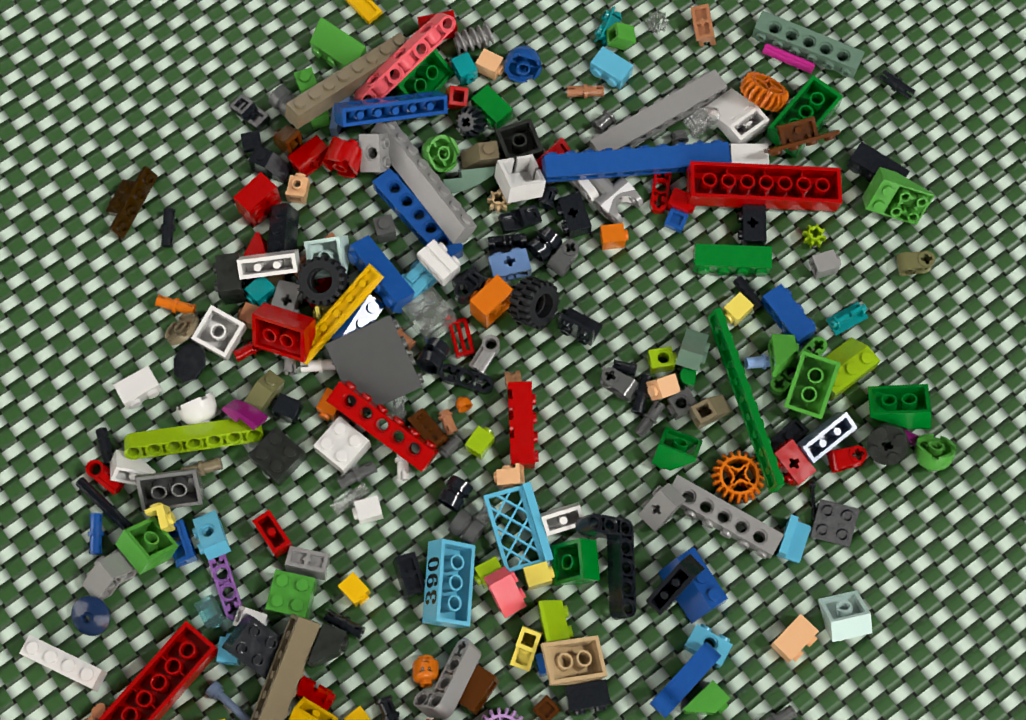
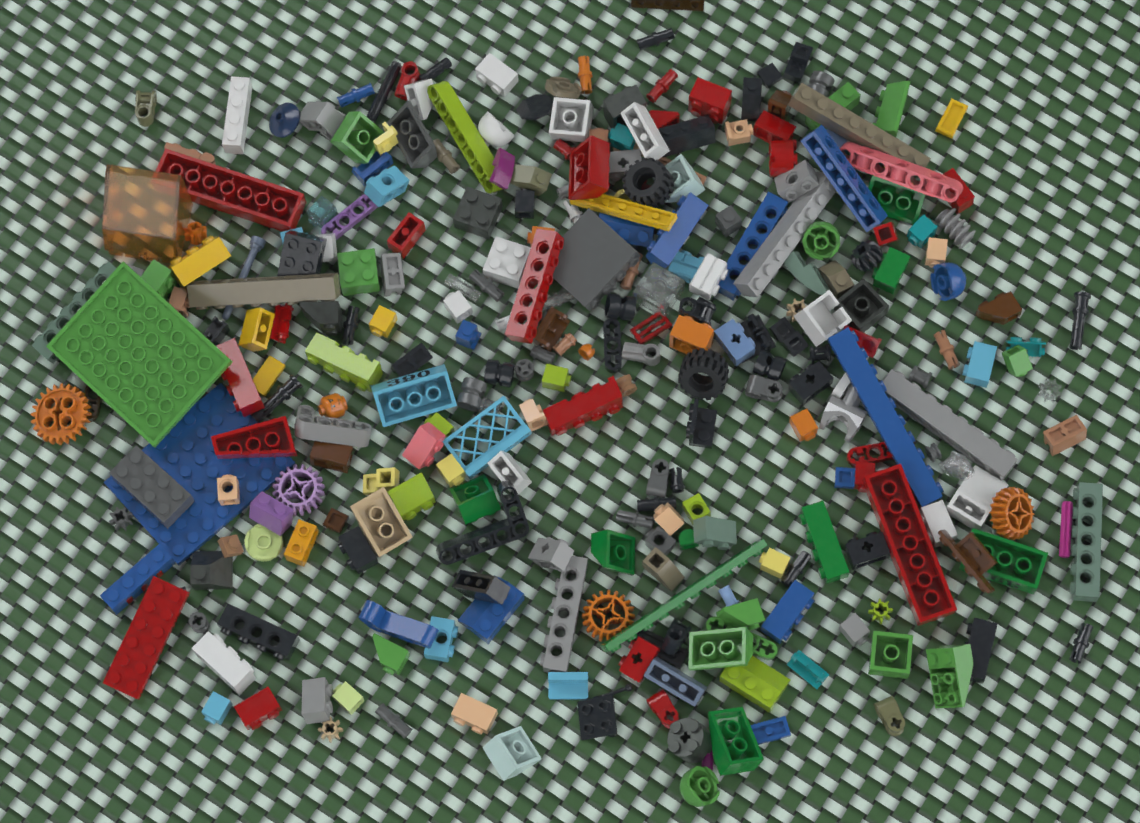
camera: 75 degrees right, 0 degrees up
none -> lime wedge [305,332,383,393]
none -> blue brick [455,319,482,350]
none -> dark grey wheel [515,359,534,382]
none -> red pin [646,69,678,103]
none -> black piece [661,618,692,655]
none -> blue plate [750,716,791,745]
none -> bright green brick [868,631,913,679]
none -> reddish brown slope [976,291,1022,325]

